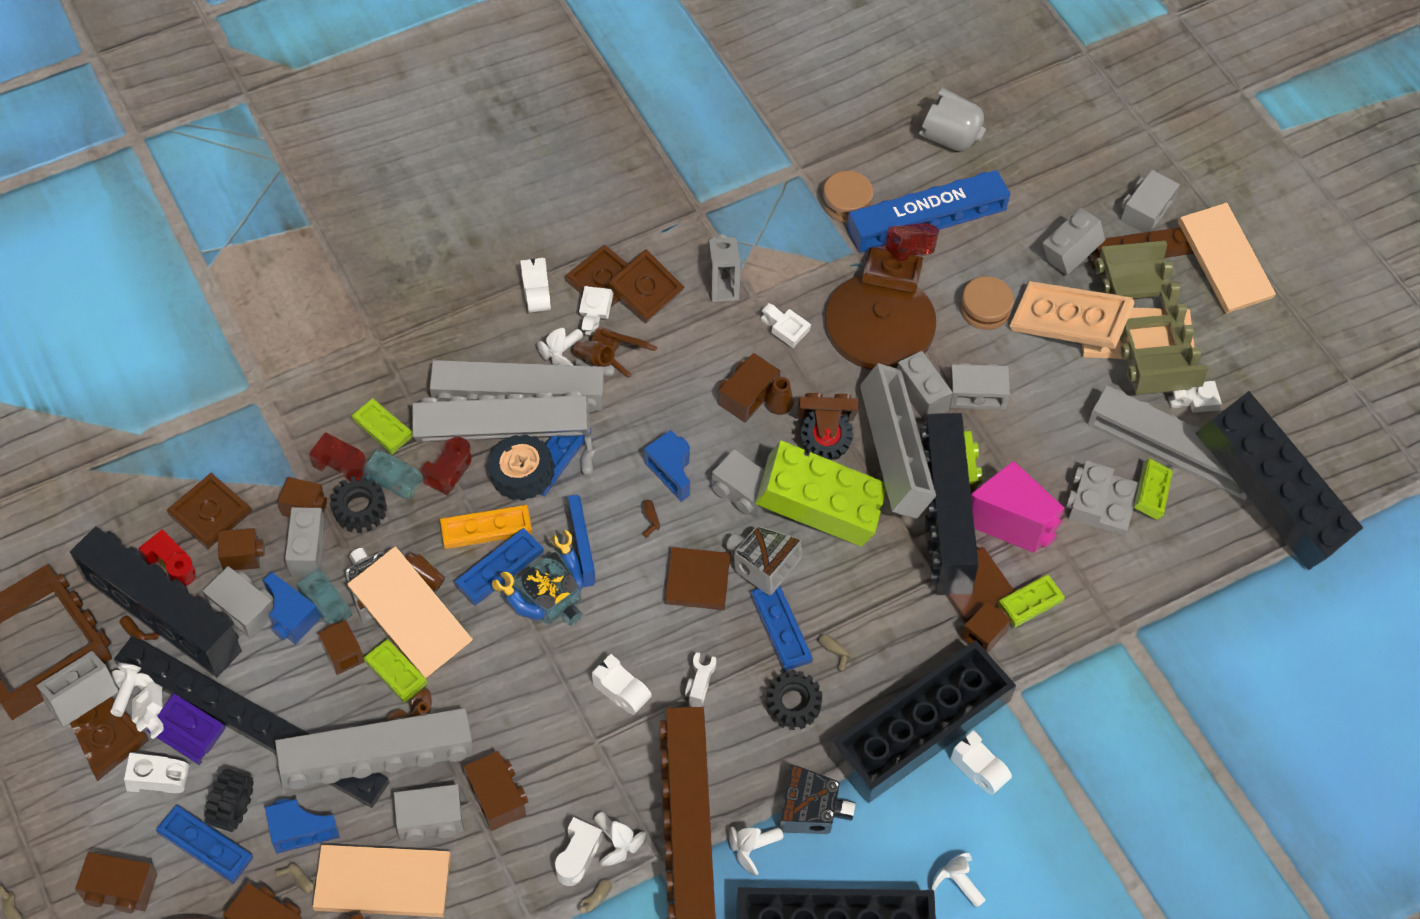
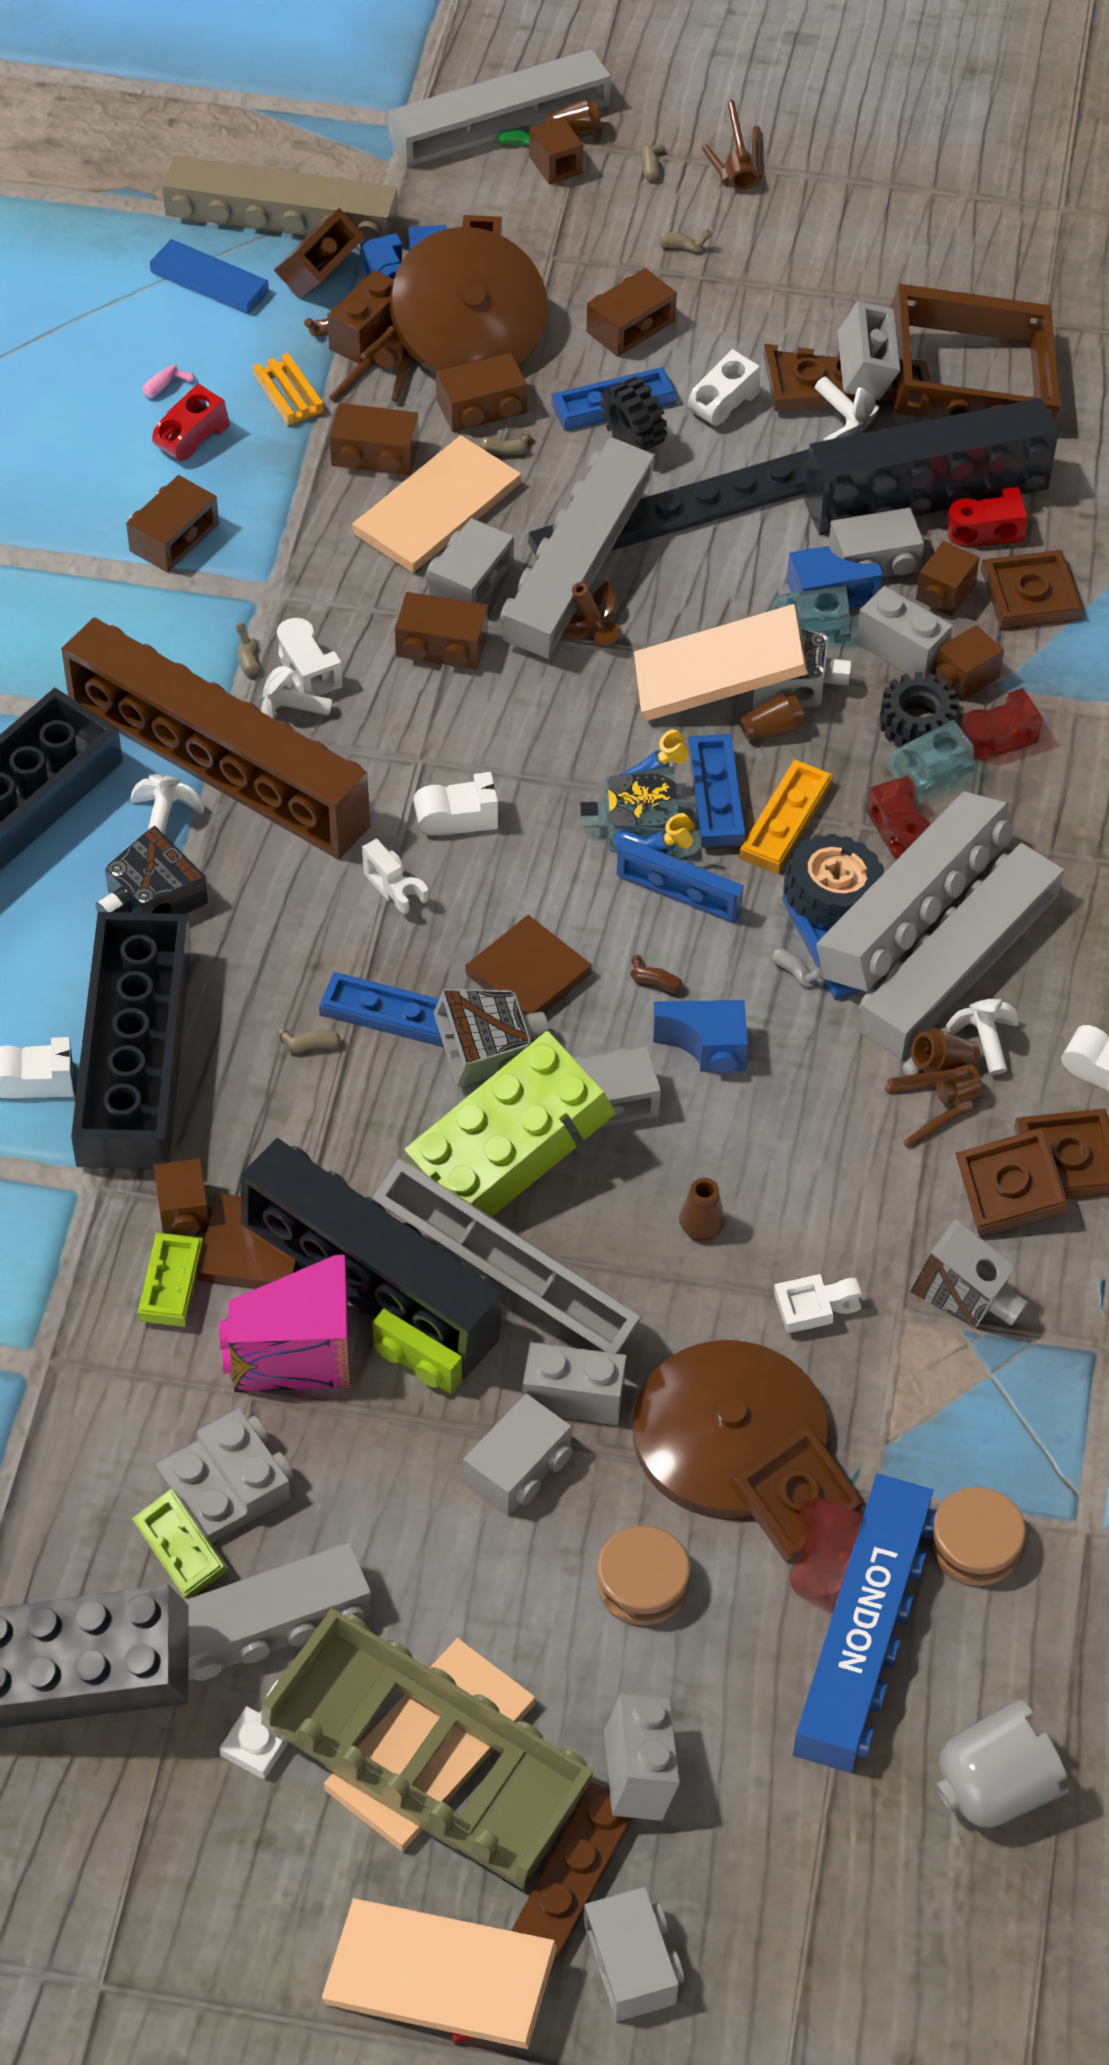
camera: 130 degrees right, 5 degrees down
white plate [132,681,163,739] -> none
dark purple plate [147,693,226,765] -> none
blue arch [265,799,340,854] -> none
reddish brown brick [318,620,365,675] -> none
lime plate [351,398,413,454] -> none
lime plate [364,639,427,703] -> none
white plate [579,286,614,336] -> none
reddish brown brick [718,353,781,423] -> none
black tyre [766,670,822,730] -> none
plate [797,393,858,460] -> none
light nougat tile [1010,281,1134,349] -> none

